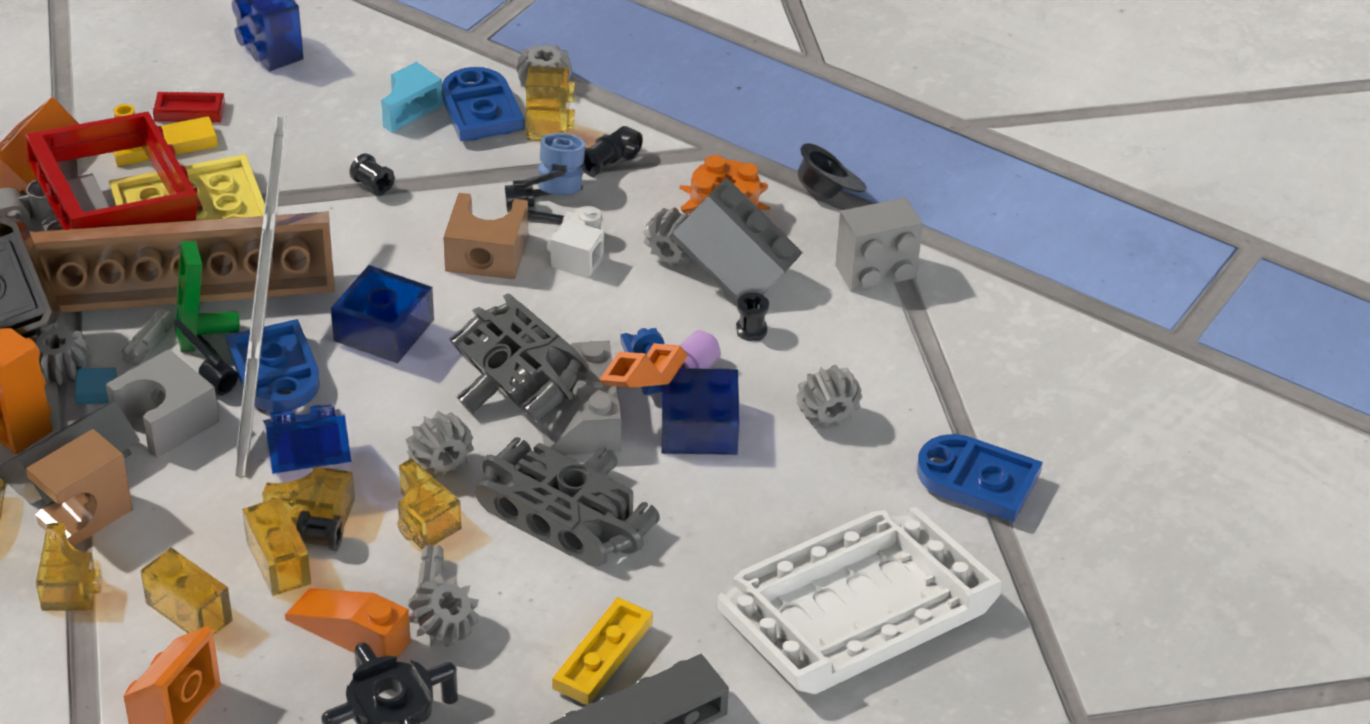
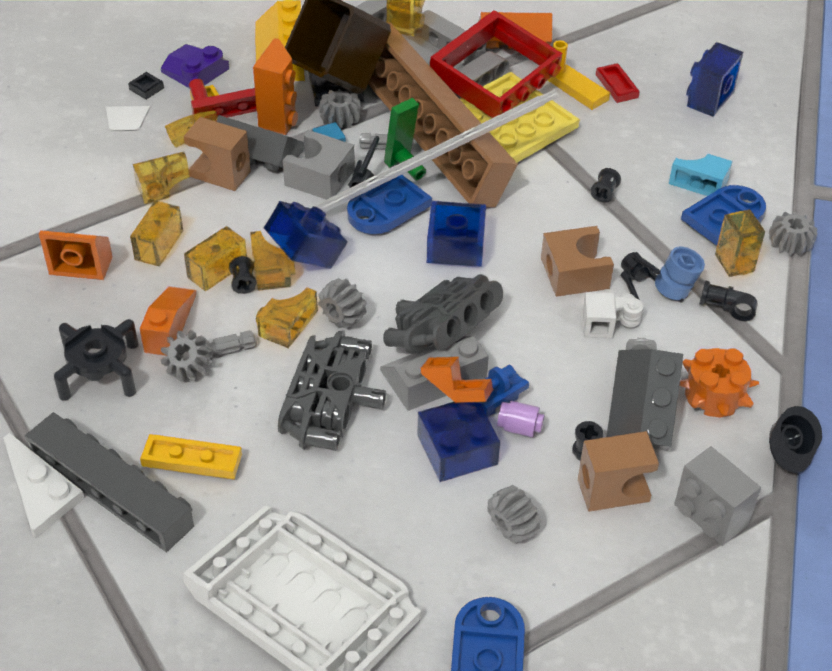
camera: 70 degrees right, 5 degrees up
none -> medium nougat piece [577,431,659,512]

